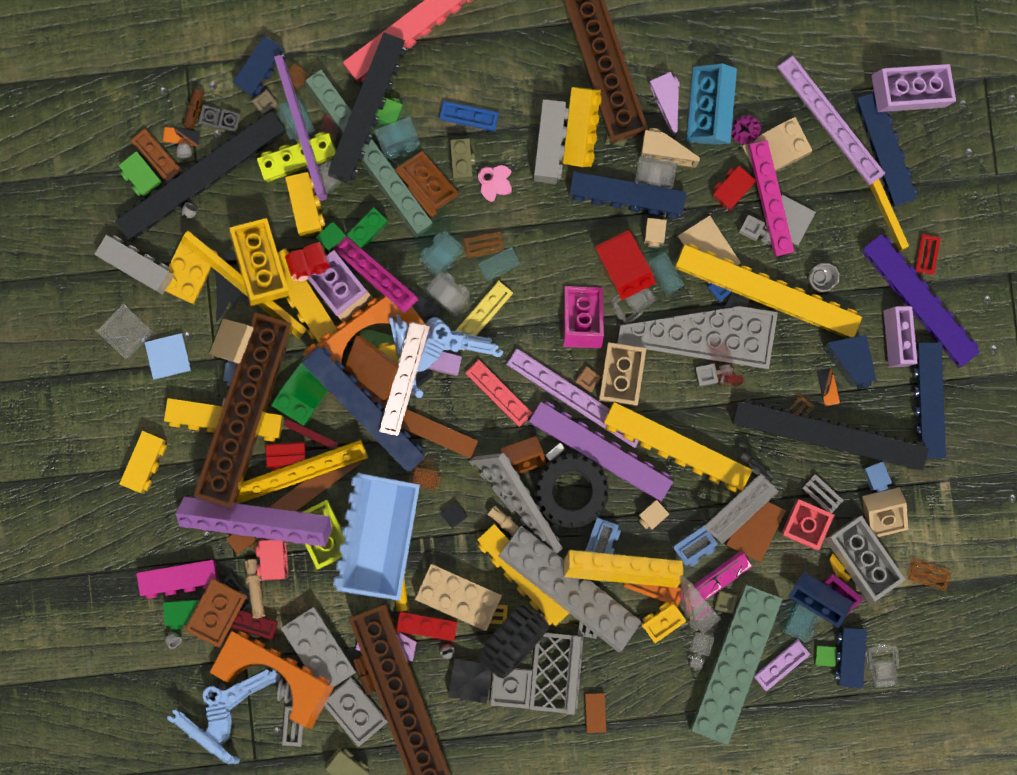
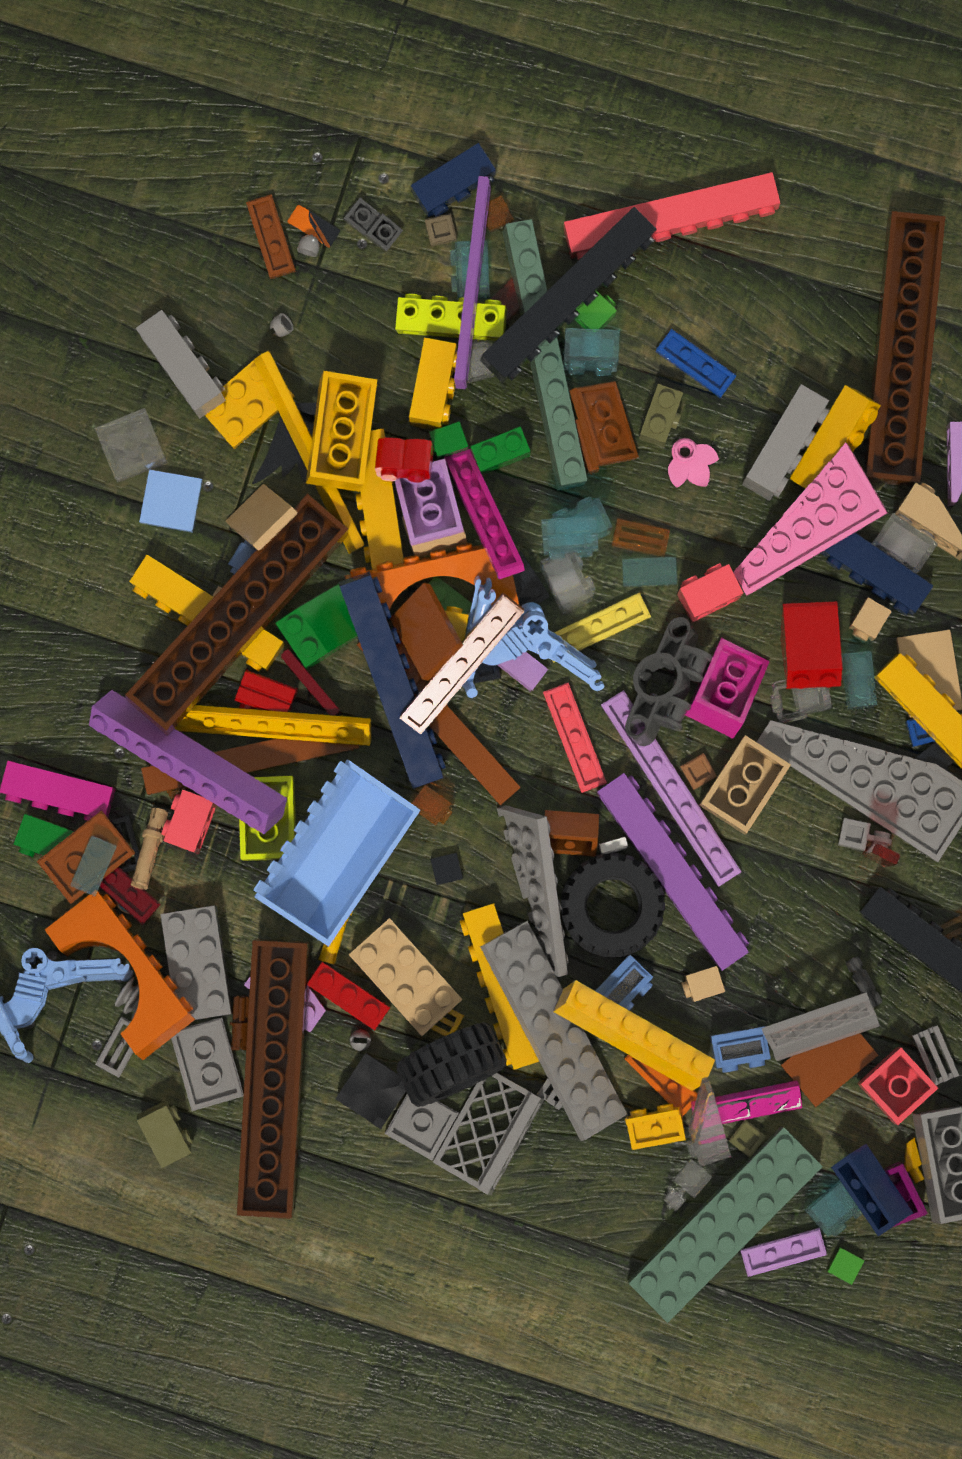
camera: 25 degrees right, 0 degrees up
black brick [115,111,286,242] -> none
bright green brick [119,151,163,198] -> none
yellow brick [120,431,167,494] -> none
light grey hinge [165,631,182,649] -> none
reddish brown pin [182,89,205,129] -> none
tan pin [487,505,519,536] -> none
dark orange tile [585,693,606,733] -> none
yellow brick [602,402,752,493] -> none
dark blue brick [834,627,867,688] -> none
clear piece [866,644,899,687] -> none
none -> clear light blue tile [70,835,117,896]
none -> clear light blue brick [541,516,599,559]
none -> dark grey piece [625,617,713,746]
none -> coral brick [677,563,743,623]
none -> bright pink wing [733,443,888,596]

